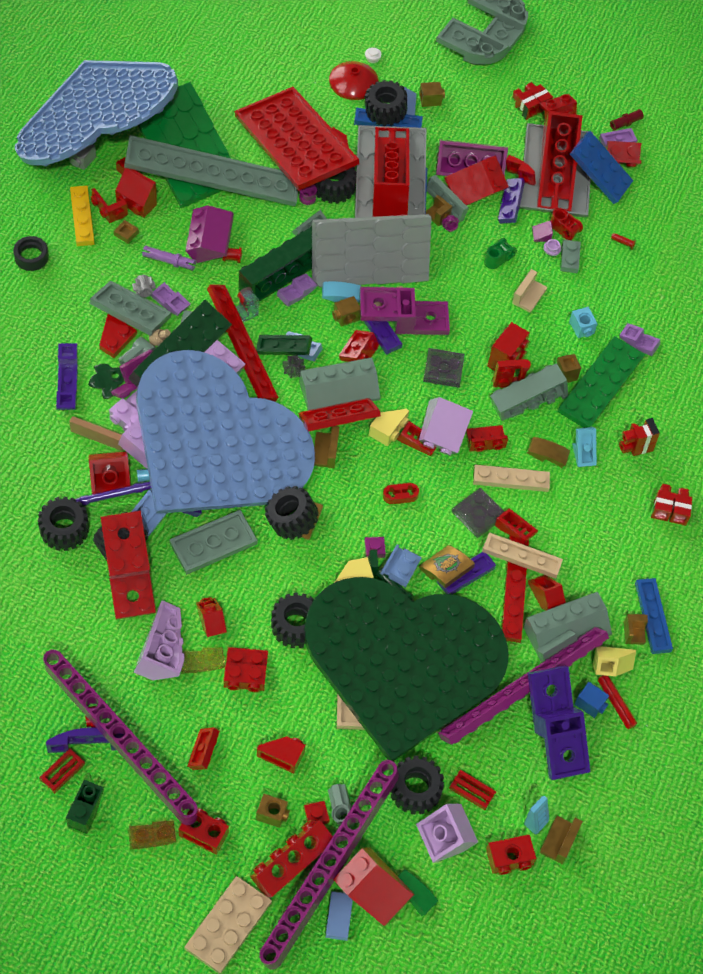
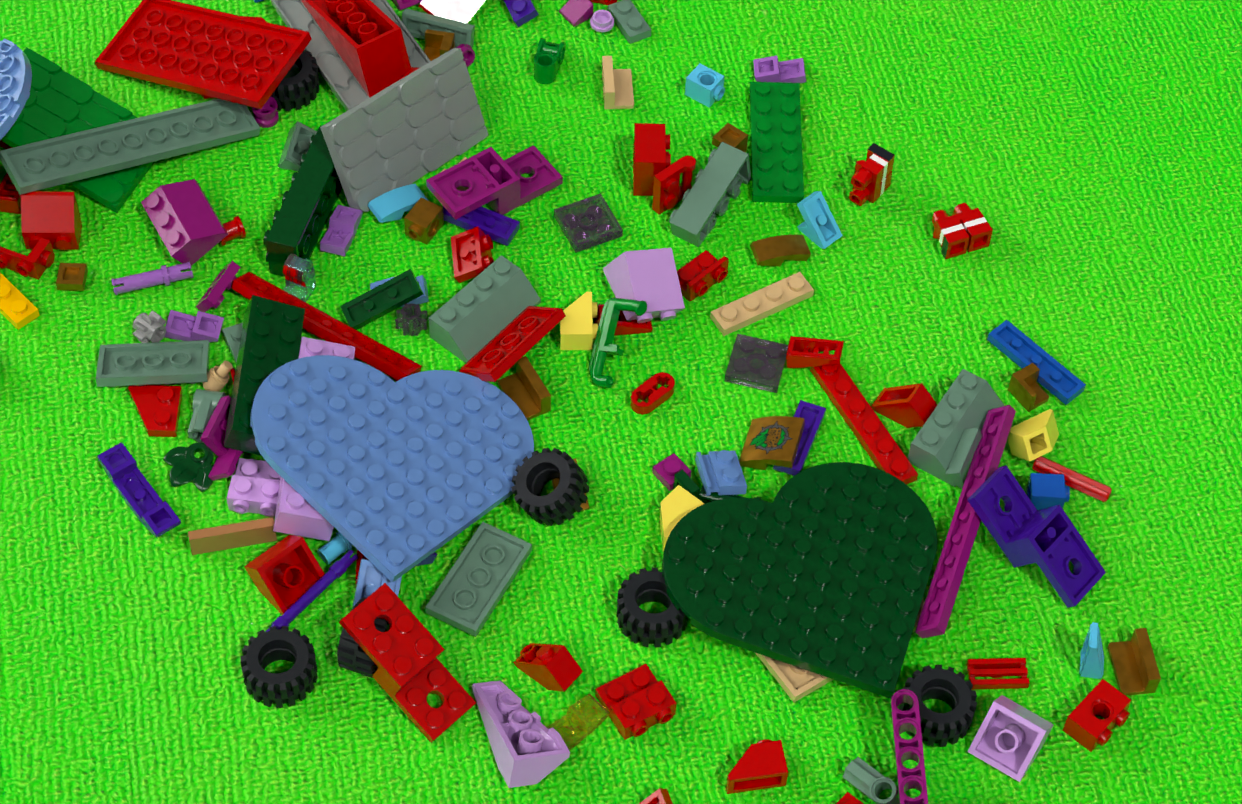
camera: 30 degrees left, 5 degrees down
tan plate [482,533,563,579] -> none
none -> magenta plate [196,261,241,312]
none -> green piece [589,298,647,388]

